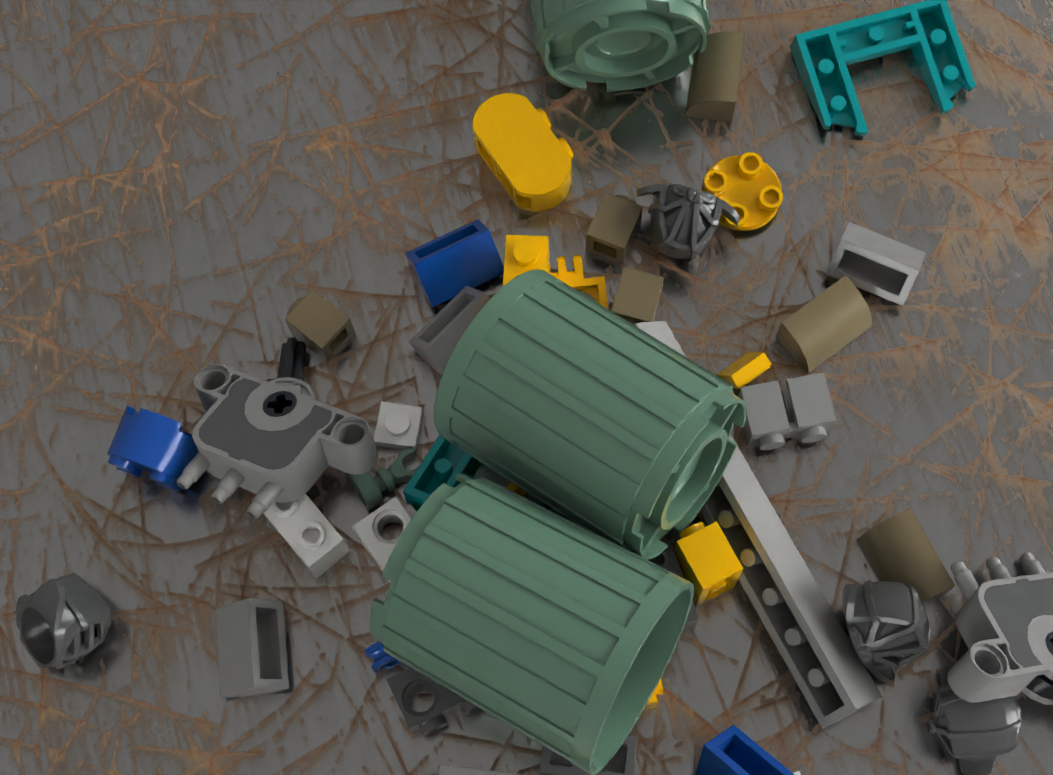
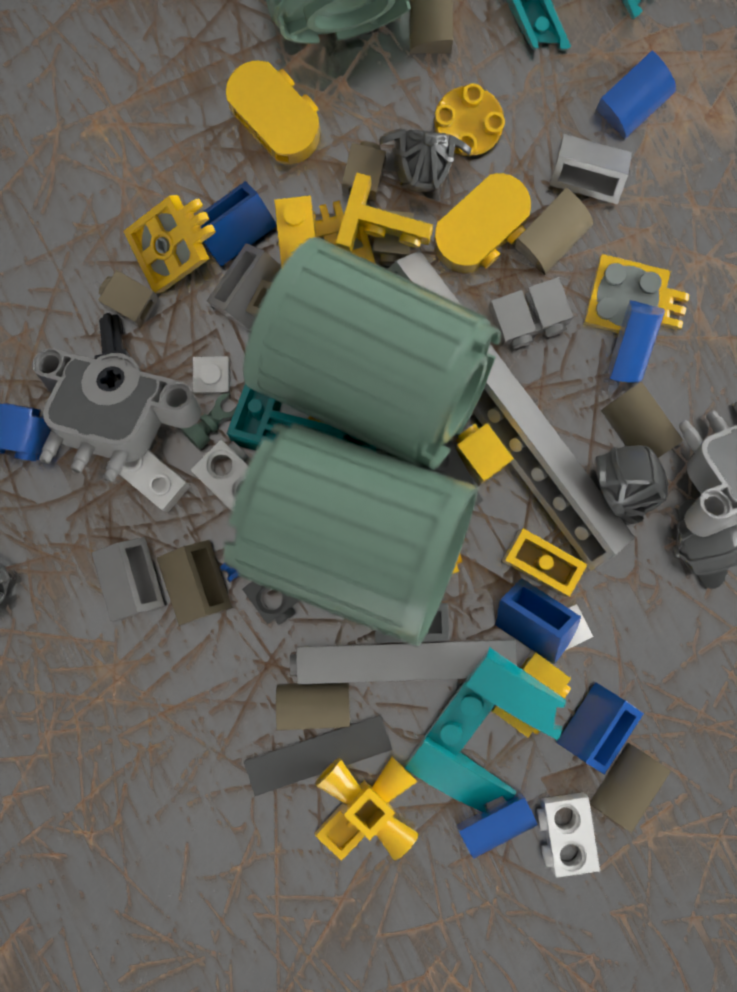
camera: 10 degrees left, 15 degrees up
yellow tile [716,352,772,389] -> none
none -> yellow piece [123,195,216,294]
none -> dark tan brick [157,540,232,626]
none -> yellow bracket [336,172,433,253]
none -> yellow brick [434,173,531,273]
none -> yellow brick [502,528,587,597]
none -> piece [583,254,690,333]
none -> blue brick [596,50,676,139]
none -> blue brick [609,300,665,382]

